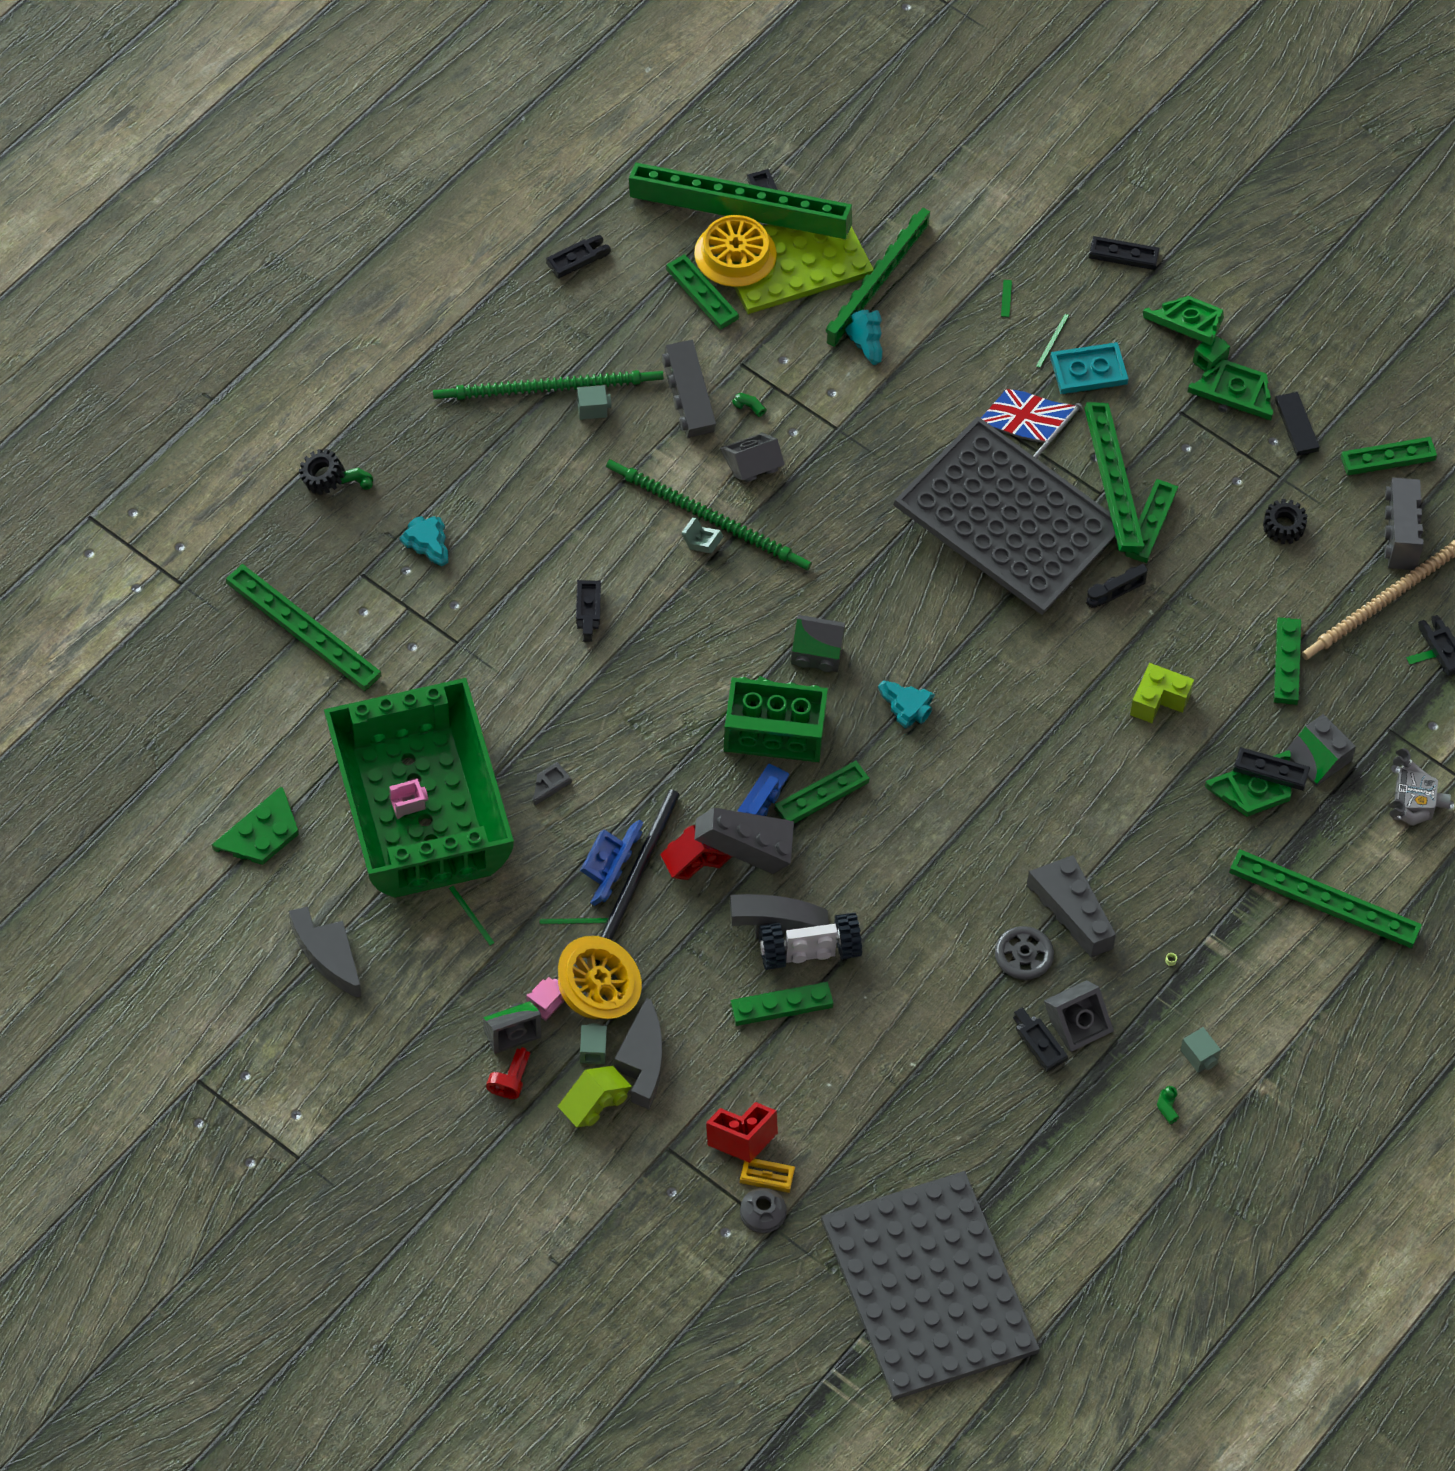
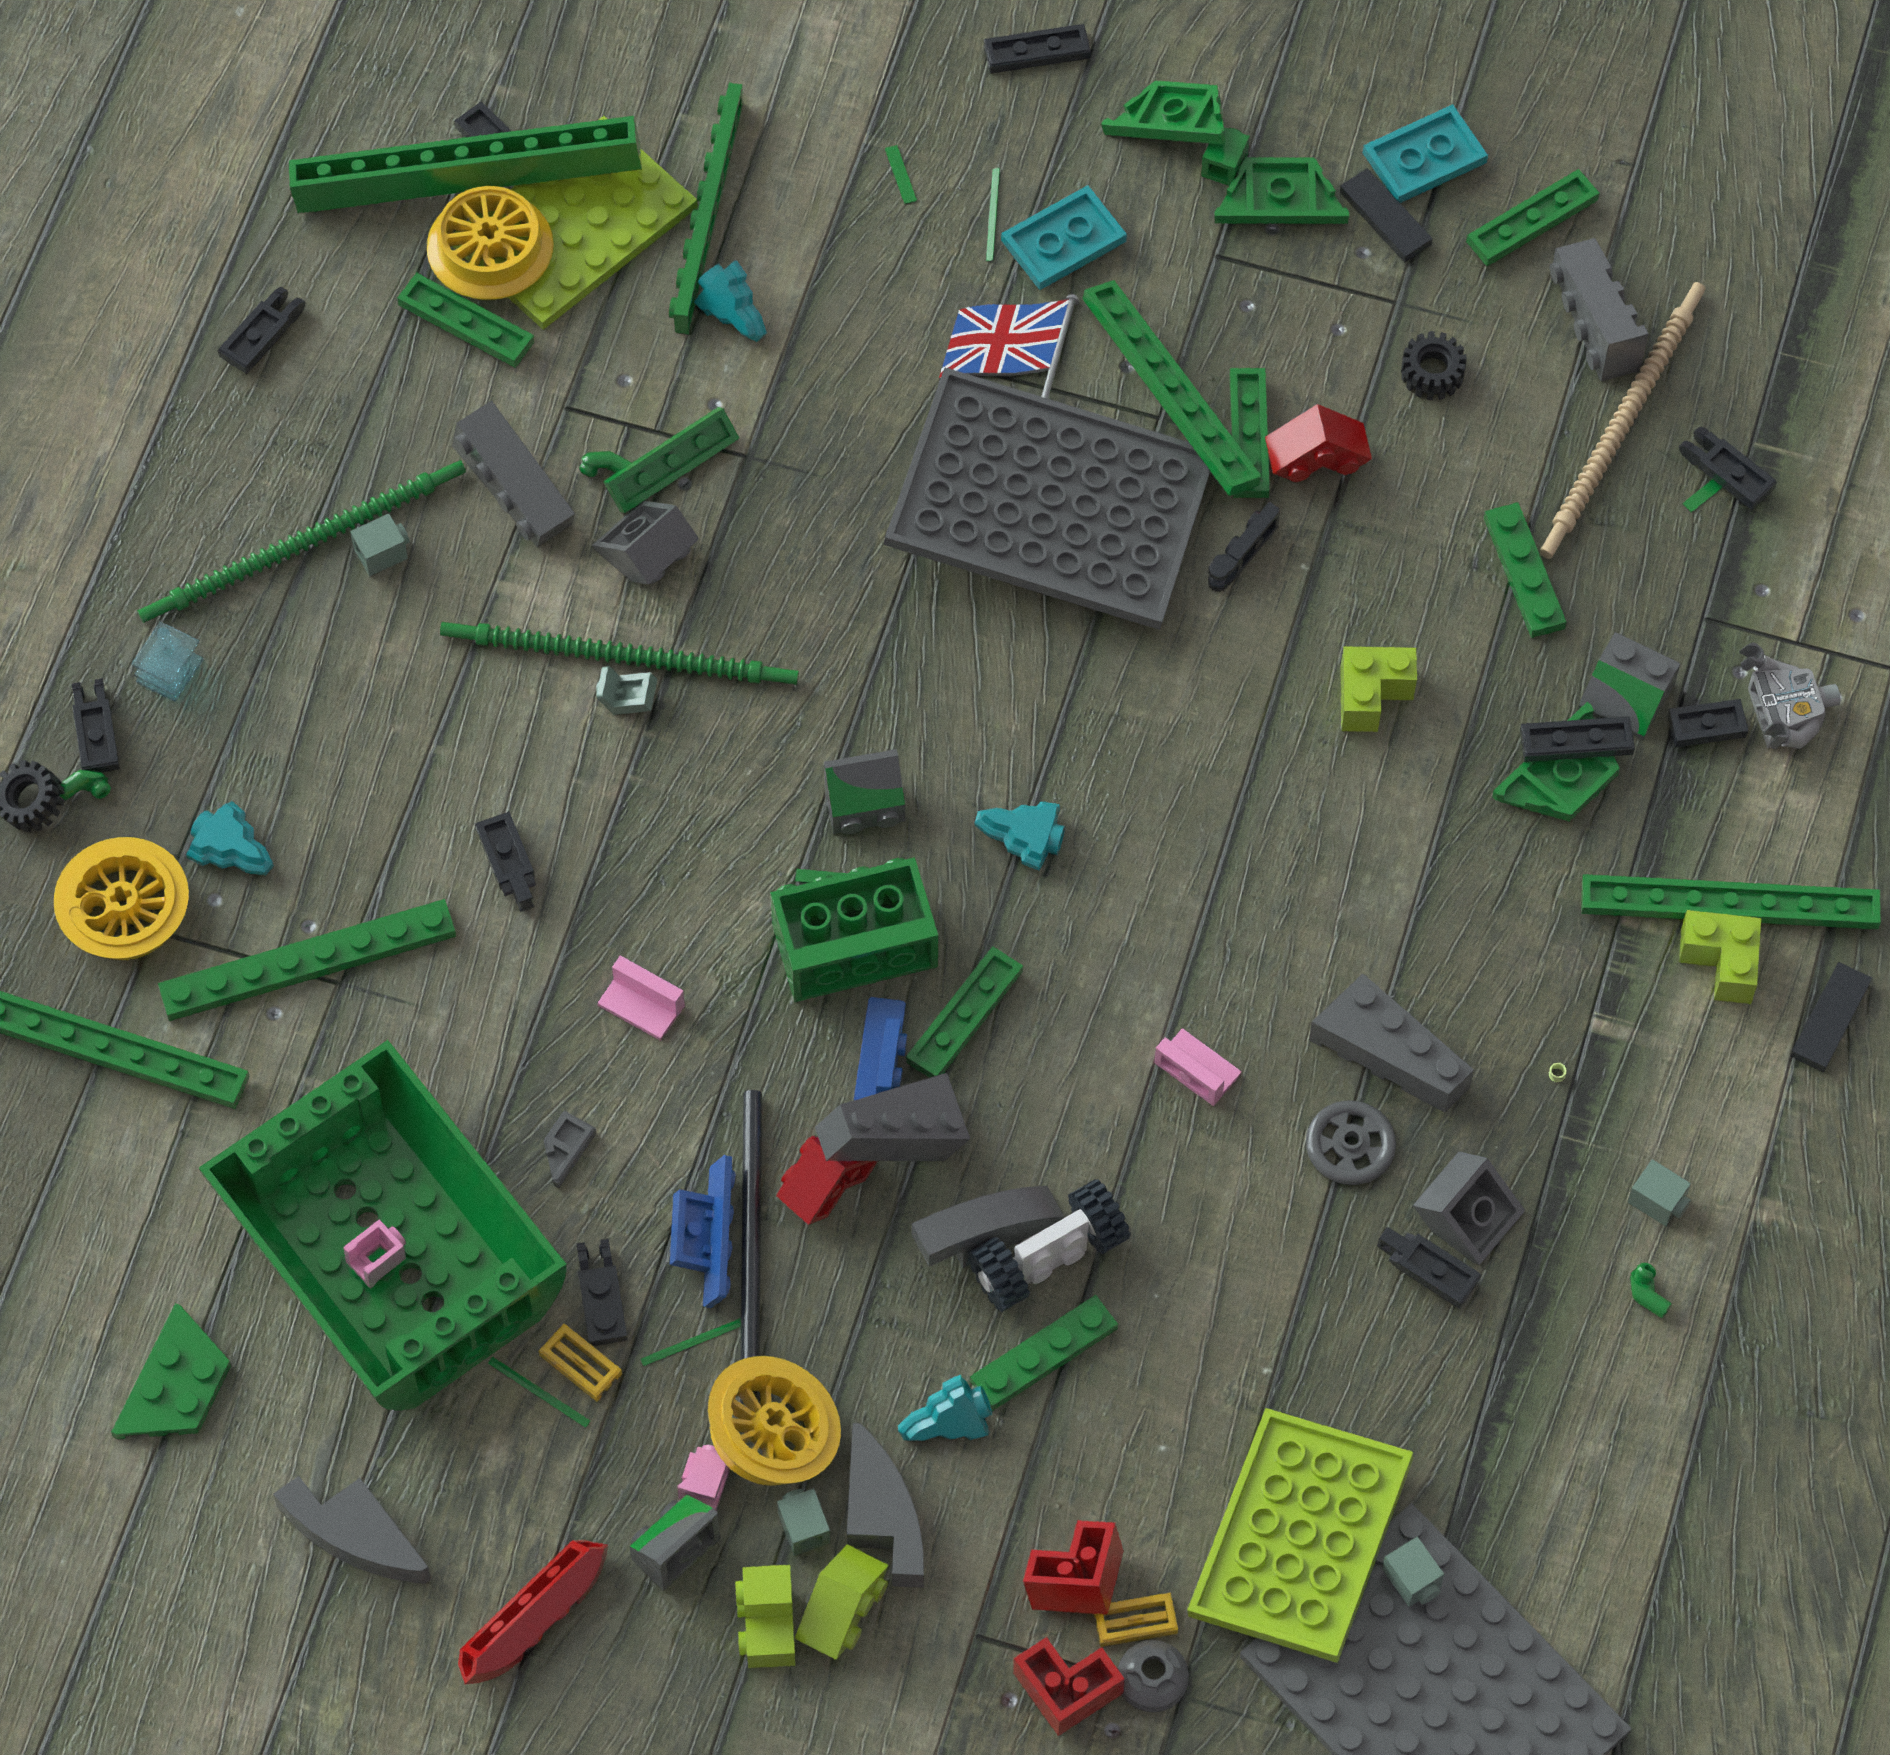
camera: 20 degrees left, 5 degrees up
red piece [486,1047,531,1099] -> none
none -> yellow piece [54,837,189,960]
none -> black hinge [72,678,120,773]
none -> clear light blue piece [131,621,204,702]
none -> green plate [158,899,456,1021]
none -> red brick [458,1540,608,1684]
none -> yellow tile [539,1323,622,1402]
none -> black hinge [576,1239,628,1346]
none -> bright pink panel [598,956,685,1041]
none -> green plate [603,407,740,513]
none -> lime brick [735,1565,795,1668]
none -> teal rock [898,1375,993,1441]
none -> red brick [1013,1637,1125,1736]
none -> bright pink panel [1154,1028,1242,1106]
none -> lime plate [1187,1408,1414,1663]
none -> red brick [1265,404,1372,483]
none -> teal plate [1363,104,1488,203]
none -> sand green brick [1382,1537,1445,1607]
none -> black plate [1668,699,1749,747]
none -> lime brick [1679,910,1761,1004]
none -> black tile [1790,962,1872,1073]

